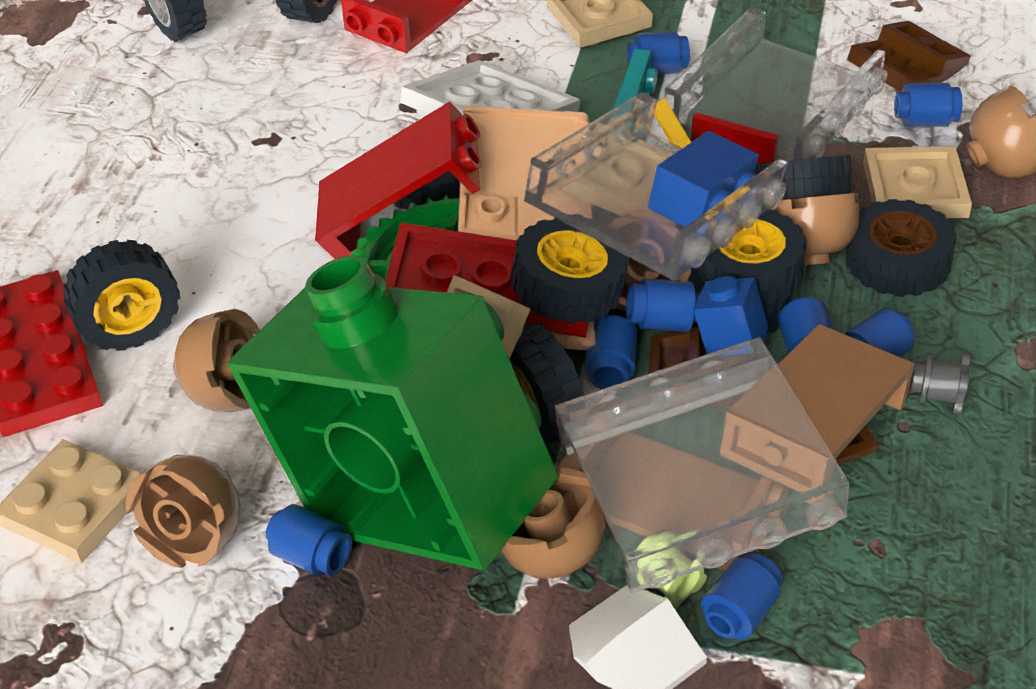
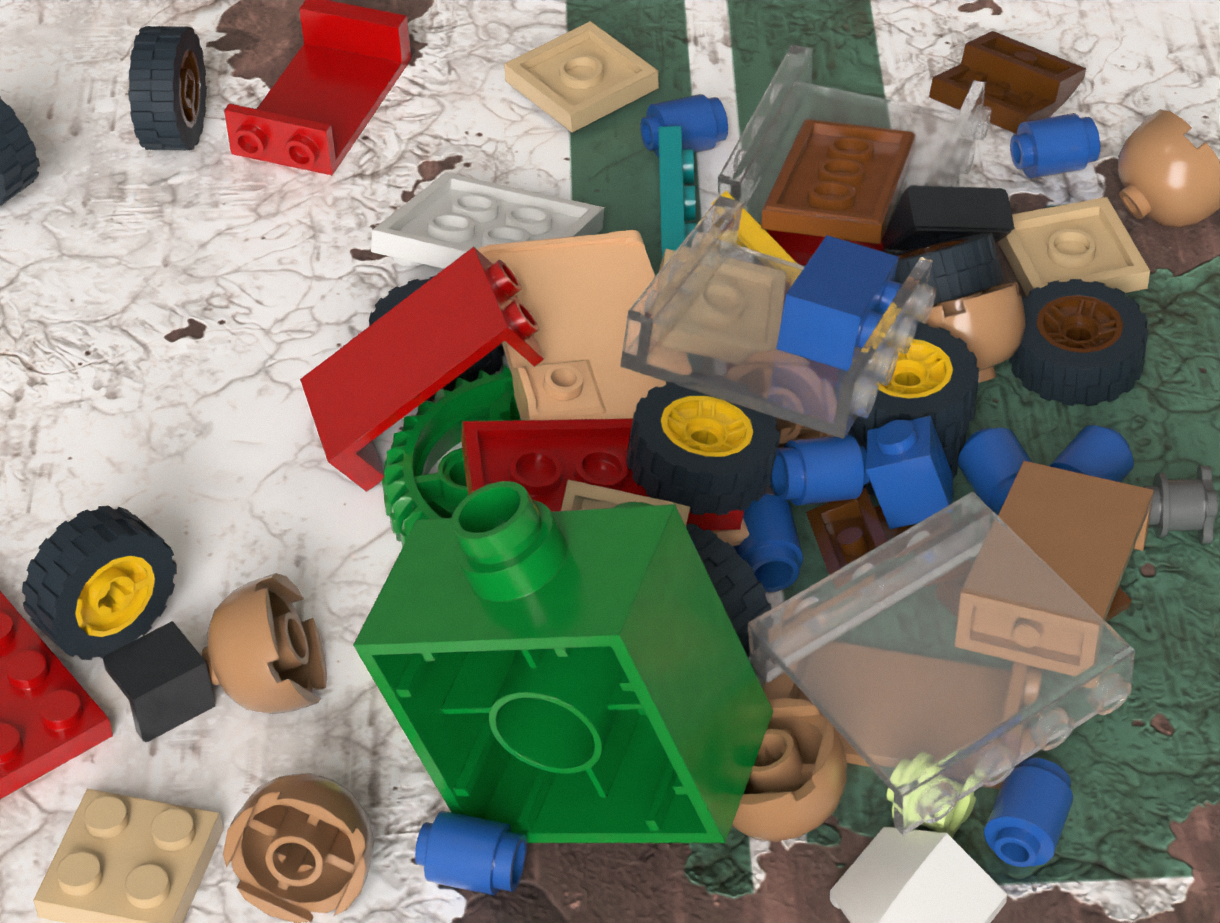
camera: 15 degrees left, 0 degrees up
none -> black panel [103,621,215,742]
none -> dark orange tile [761,119,916,244]
none -> black slope [882,185,1015,251]

